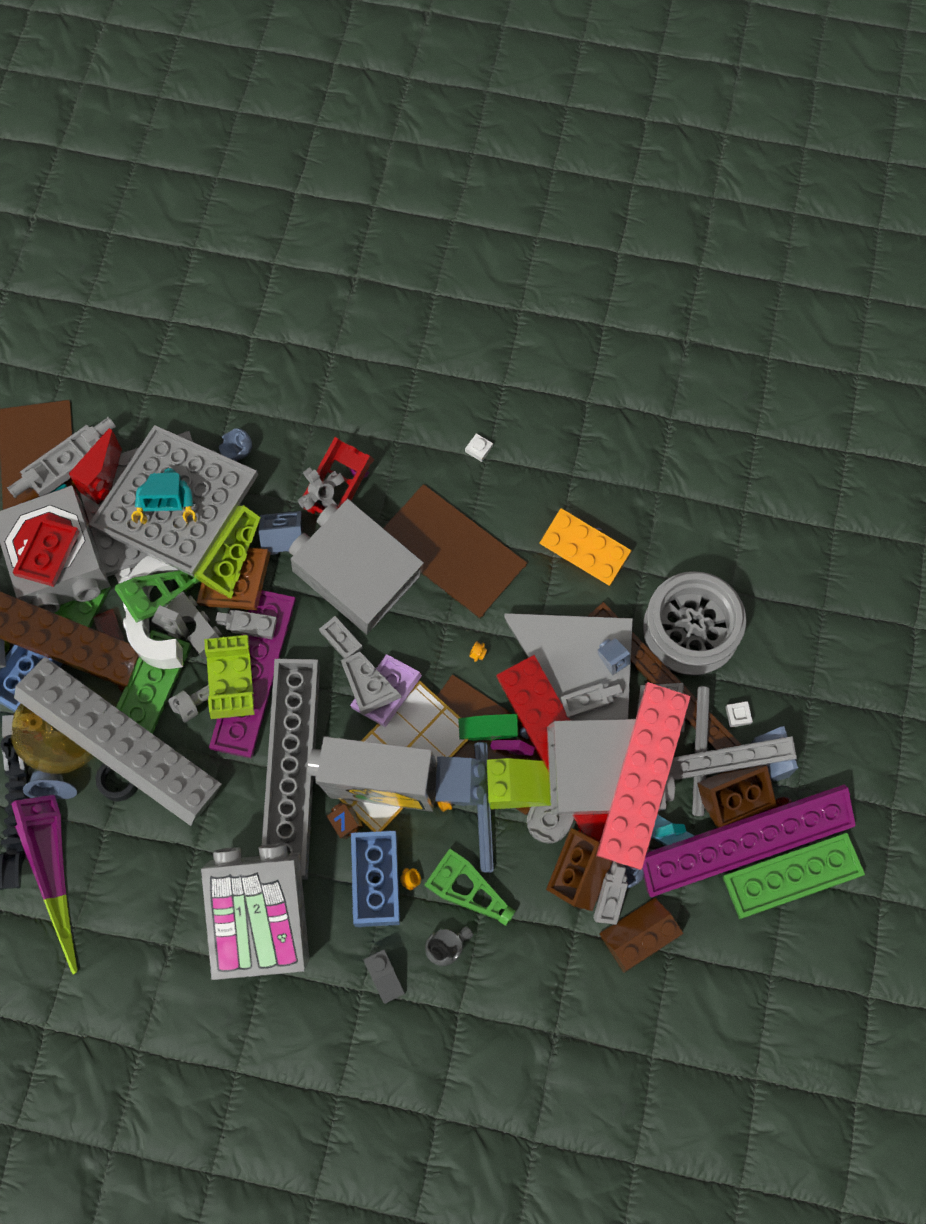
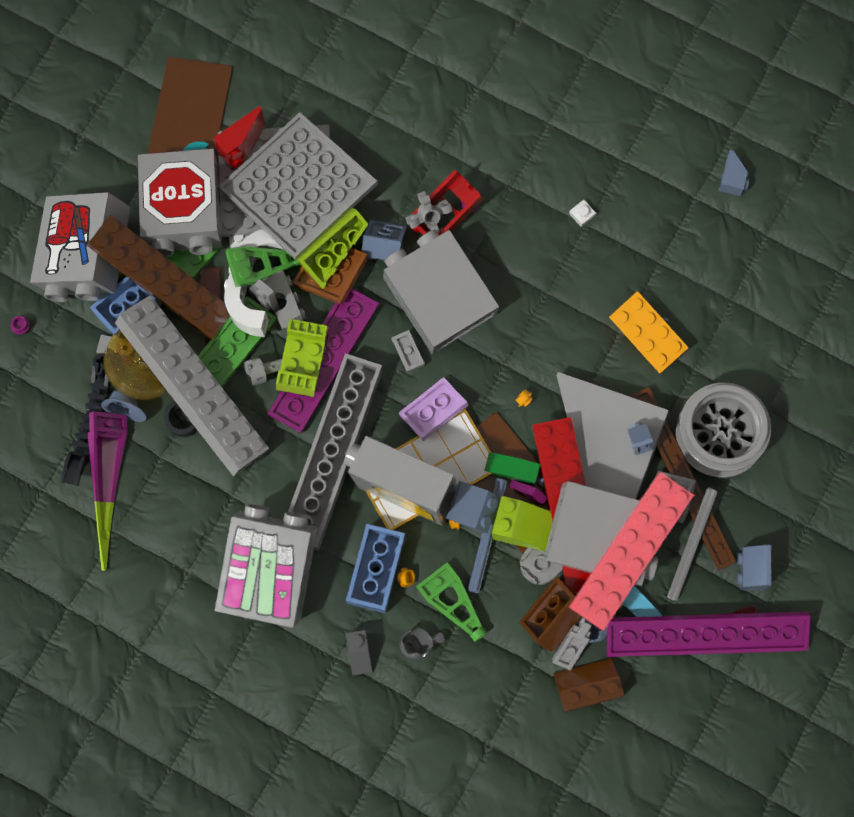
camera: 20 degrees right, 5 degrees up
light grey plate [7,417,116,498] -> none
red plate [12,518,80,587] -> none
teal torso [131,468,197,524] -> none
light grey hinge [216,610,277,639] -> none
sand blue hair [219,428,252,461] -> none
reddish brown brick [327,803,364,839] -> none
light grey wing [341,652,402,715] -> none
reddish brown piece [383,484,527,618] -> none
light grey hinge [561,683,623,718] -> none
teal tile [654,824,686,838] -> none
light grey tile [669,737,797,780] -> none
reddish brown slope [697,765,776,828] -> none
bright green plate [723,833,865,920] -> none
white plate [725,702,753,728] -> none
none -> sand blue slope [719,150,749,196]

